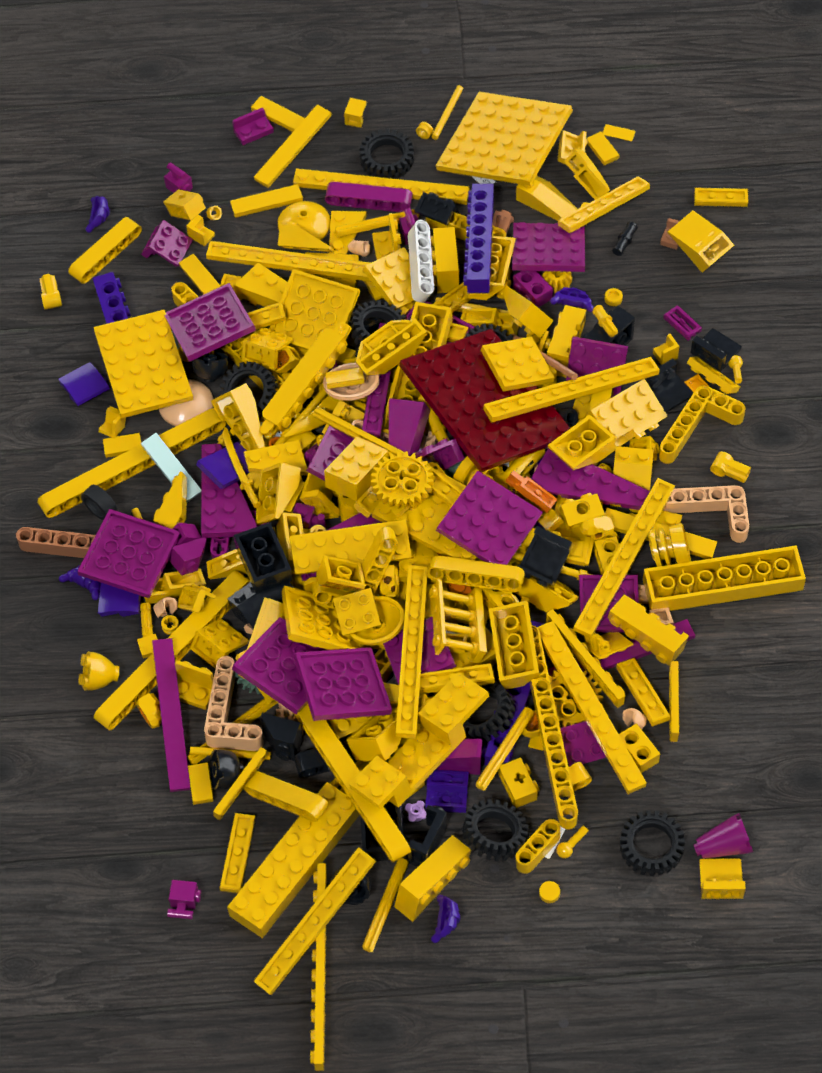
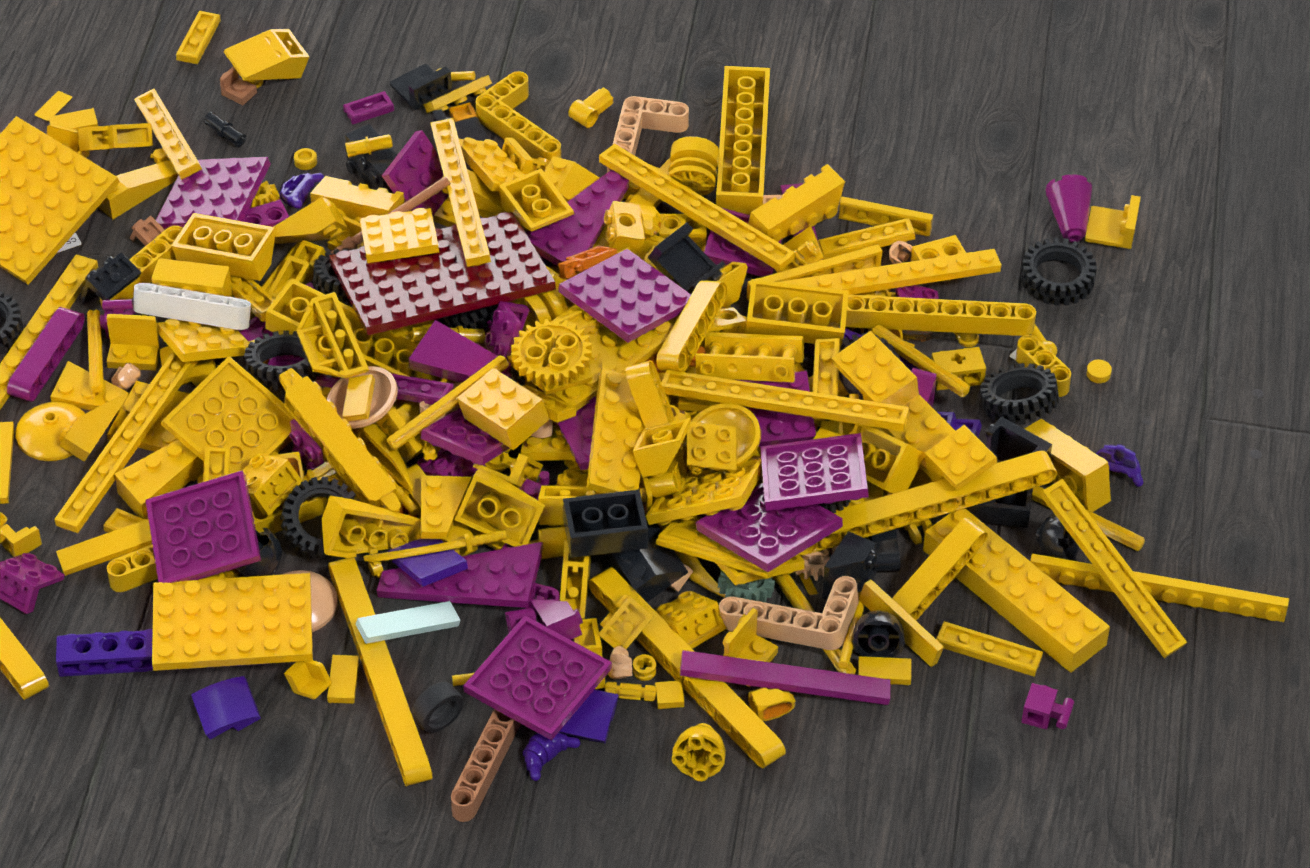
camera: 80 degrees left, 10 degrees down
yellow piece [40,274,62,310] -> none
yellow slope [153,471,187,529] -> none
dark purple brick [463,184,494,293] -> none
yellow panel [653,334,679,365] -> none

